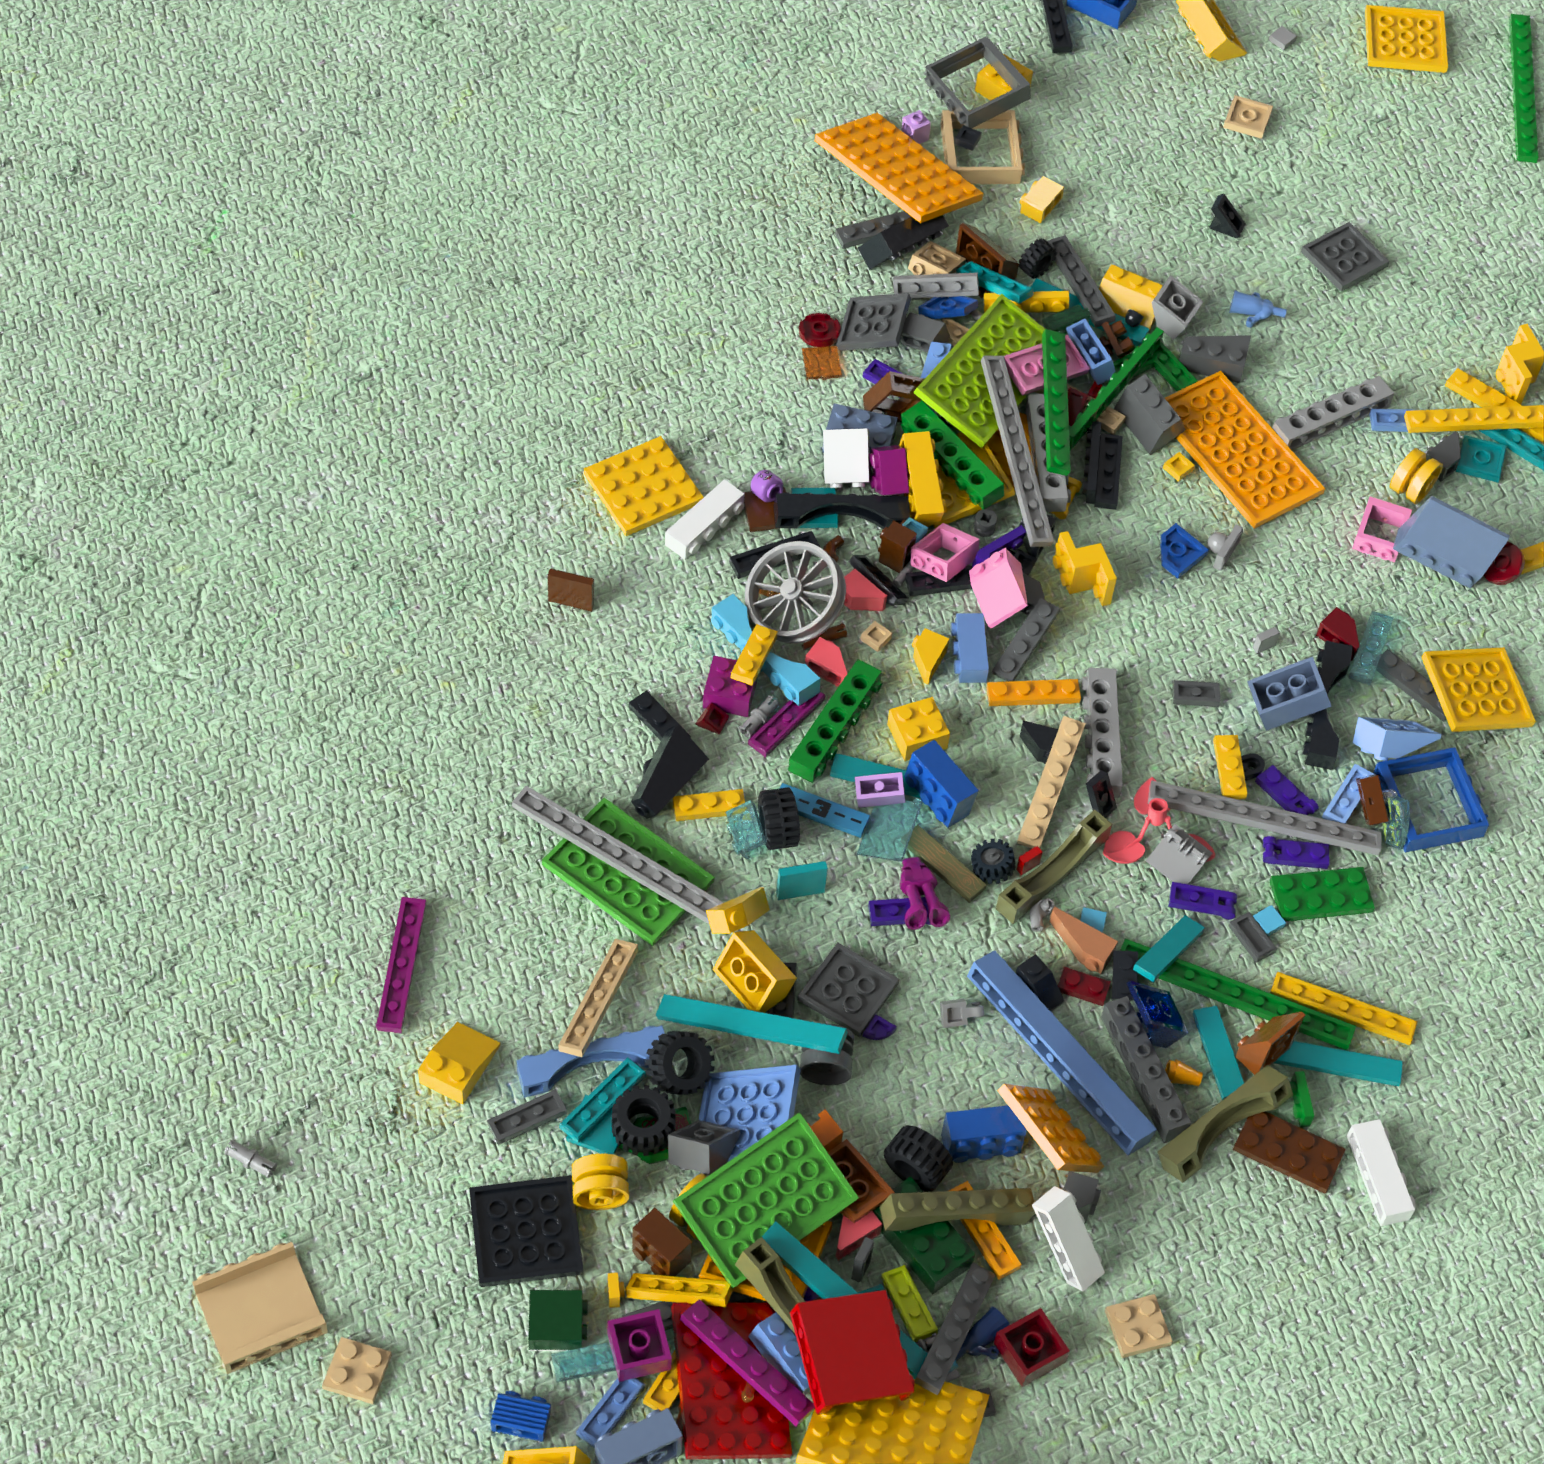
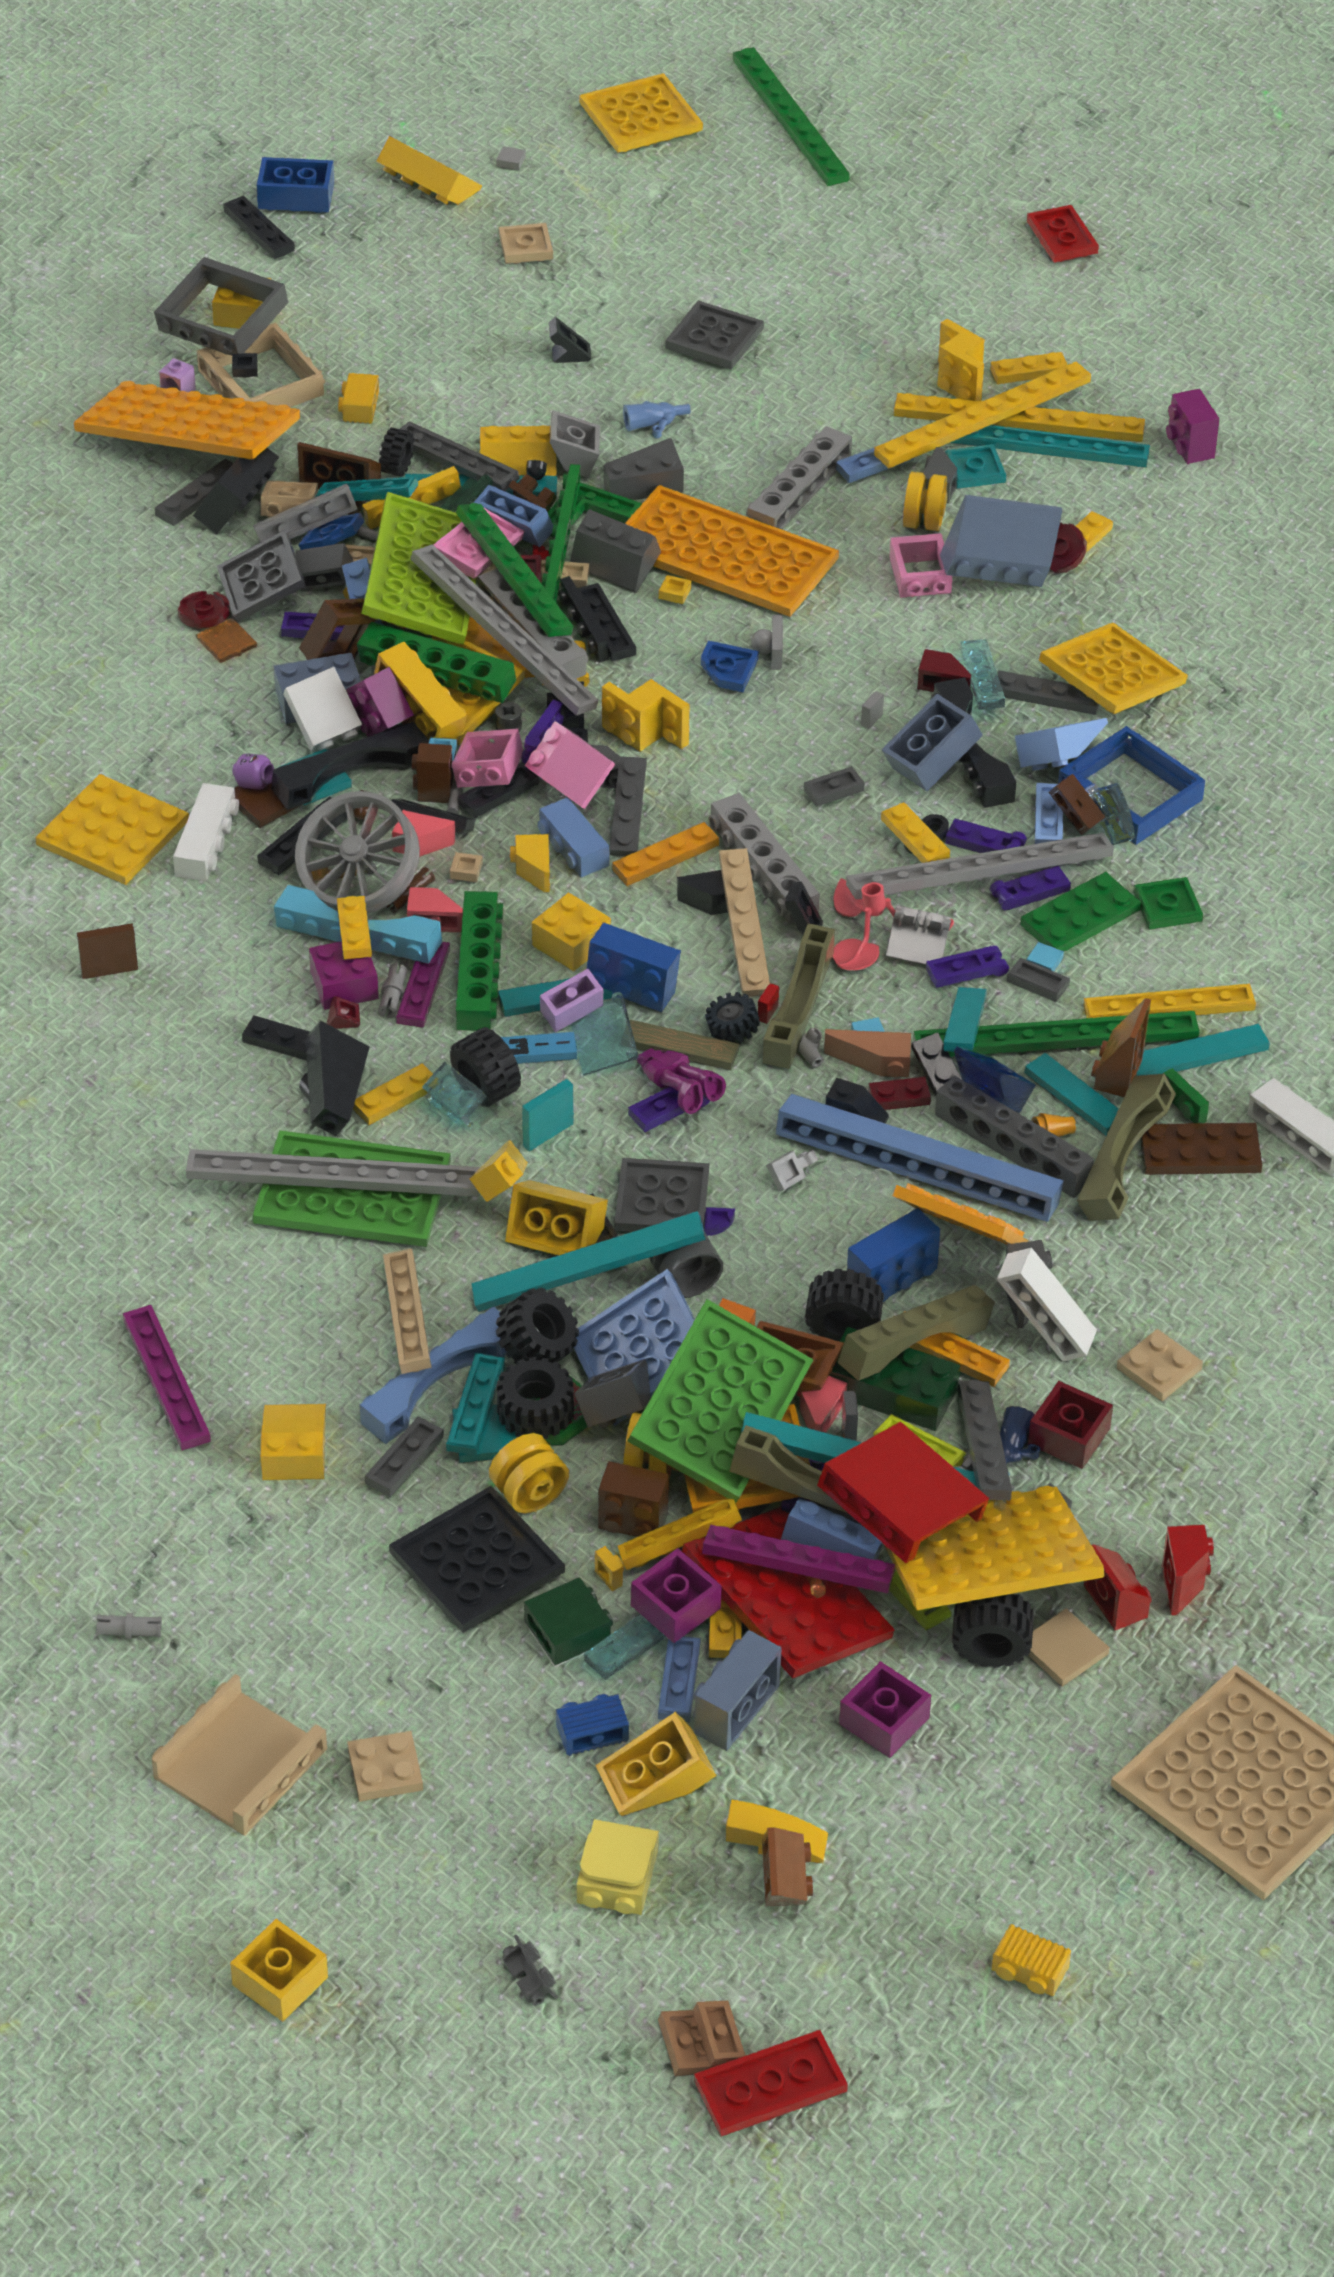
camera: 25 degrees left, 10 degrees down
none -> green tile [1133,877,1203,930]

